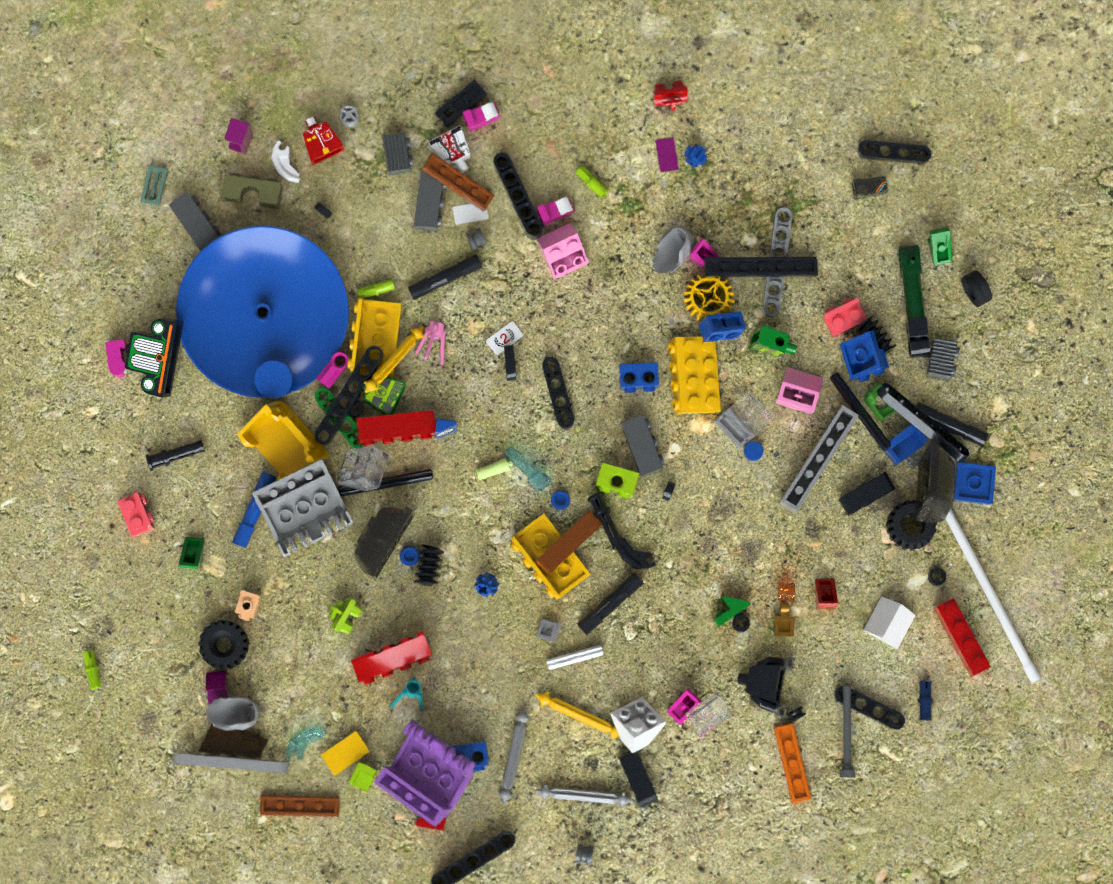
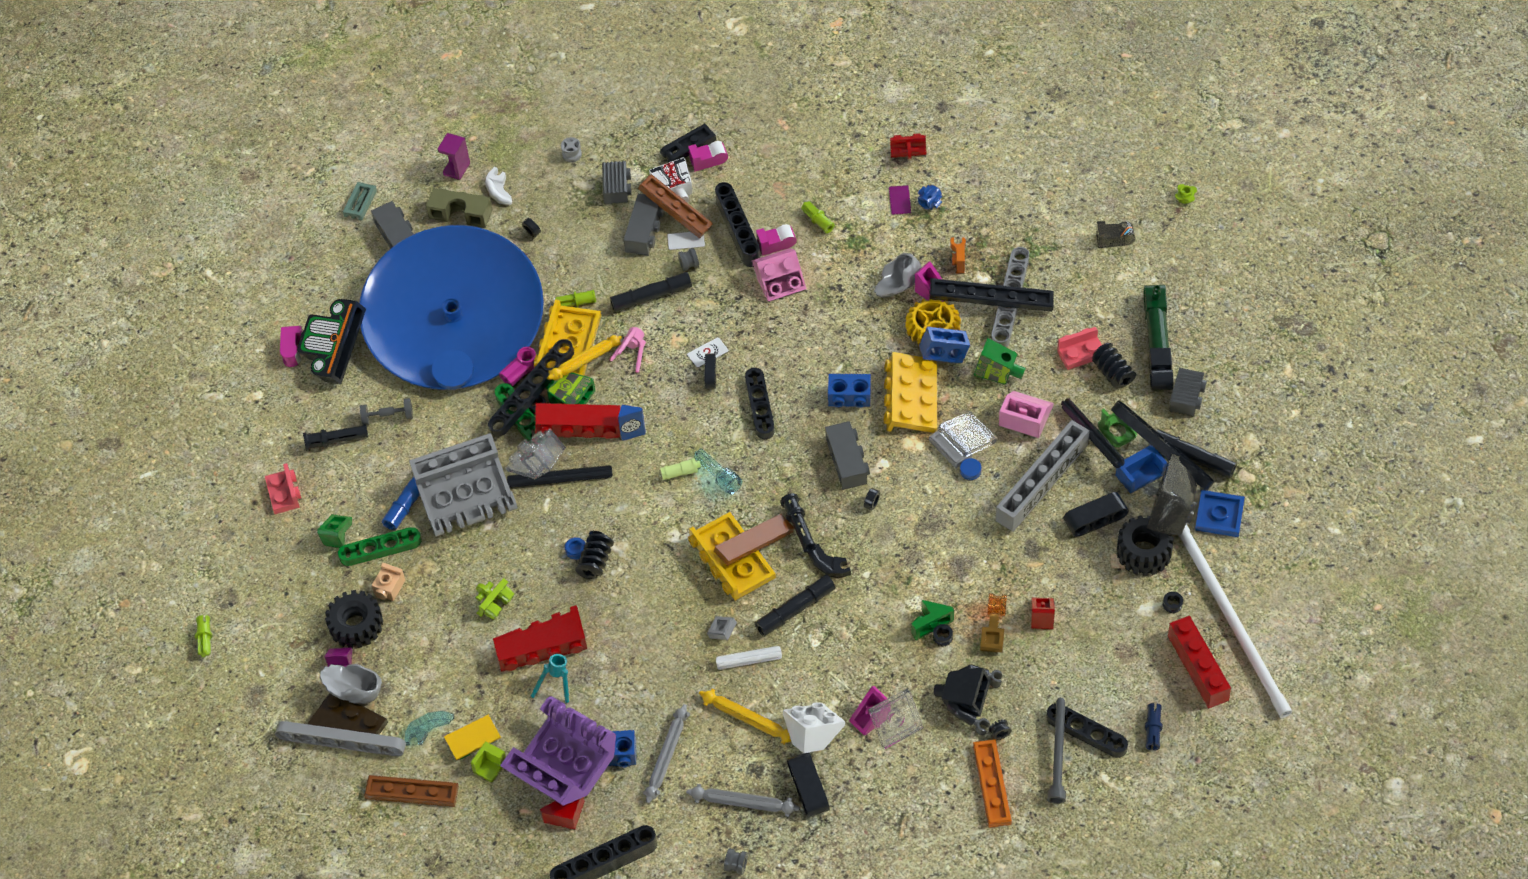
camera: 10 degrees right, 25 degrees down
yellow windscreen [237,400,329,480] -> none
red torso [302,117,345,166] -> none
clear smoke windscreen [354,506,415,581] -> none
blue gear [474,572,500,597] -> none
blue tile [551,490,570,510] -> none
lime brick [596,463,639,499] -> none
blue plate [840,331,889,382] -> none
black beam [857,140,932,164] -> none
white slope [863,596,915,649] -> none
slope [927,227,953,266] -> none
black tyre [961,270,992,307] -> none
none -> green beam [338,527,422,566]
none -> dark grey wheel [360,398,413,425]
none -> orange plate [950,237,966,274]
none -> lime plate [1175,184,1197,204]

